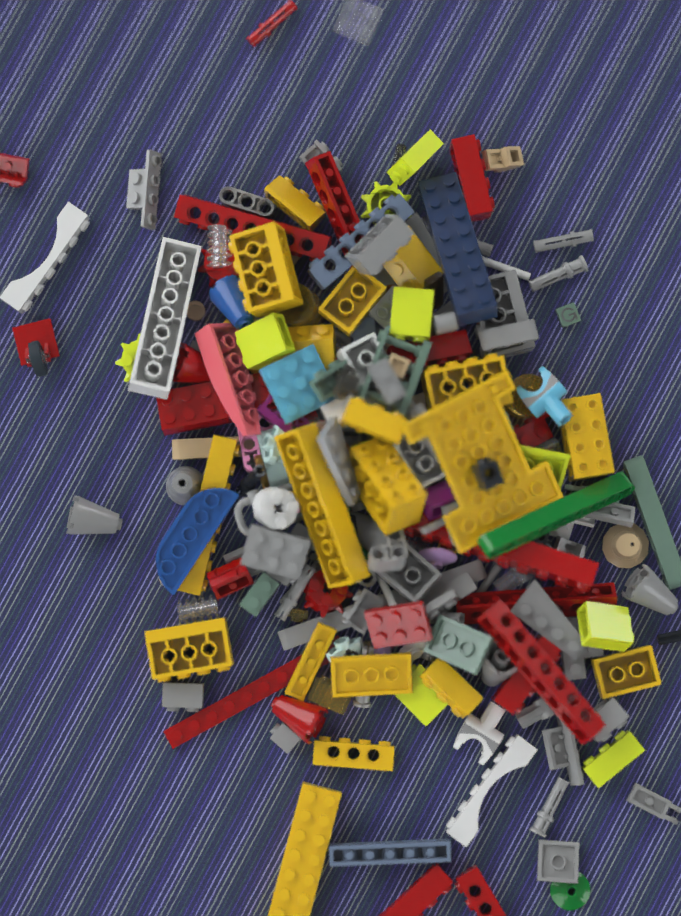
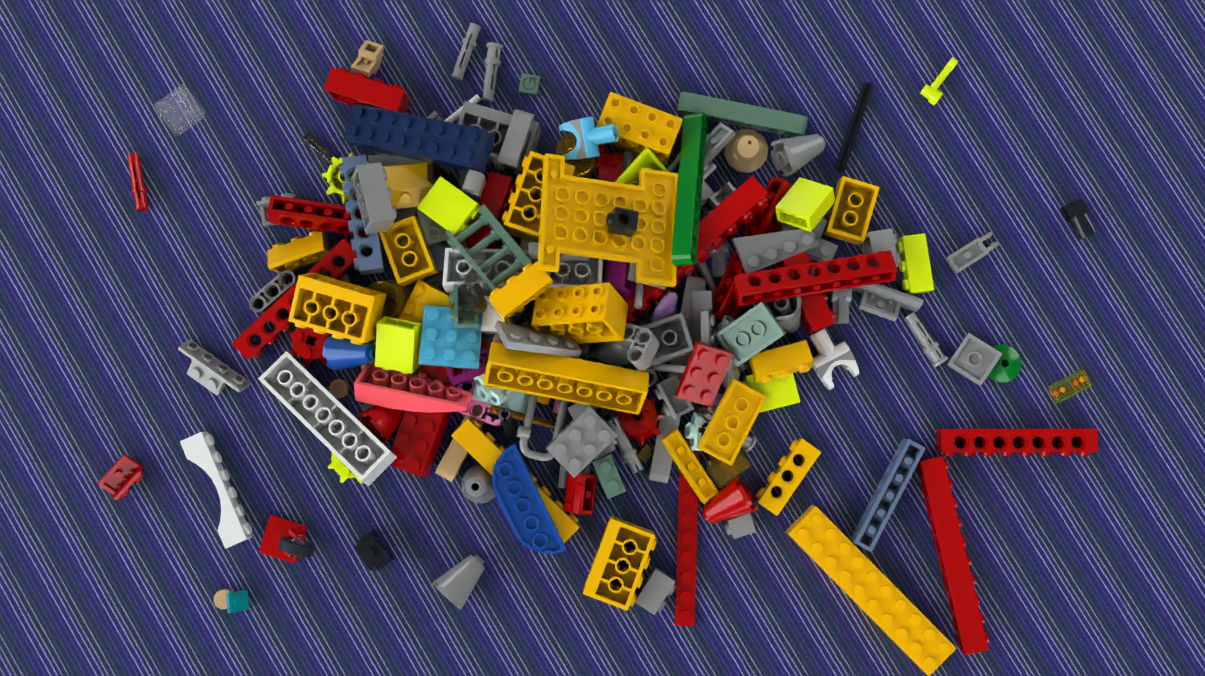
camera: 55 degrees left, 0 degrees up
clear piece [177,594,220,625] -> none
clear piece [207,225,233,268] -> none
white brick [253,487,299,529] -> none
light grey brick [366,358,407,404] -> none
neon yellow brick [386,129,444,186] -> none
tan tile [388,353,410,380] -> none
white arch [446,734,538,847] -> none
none -> black torso [354,529,394,571]

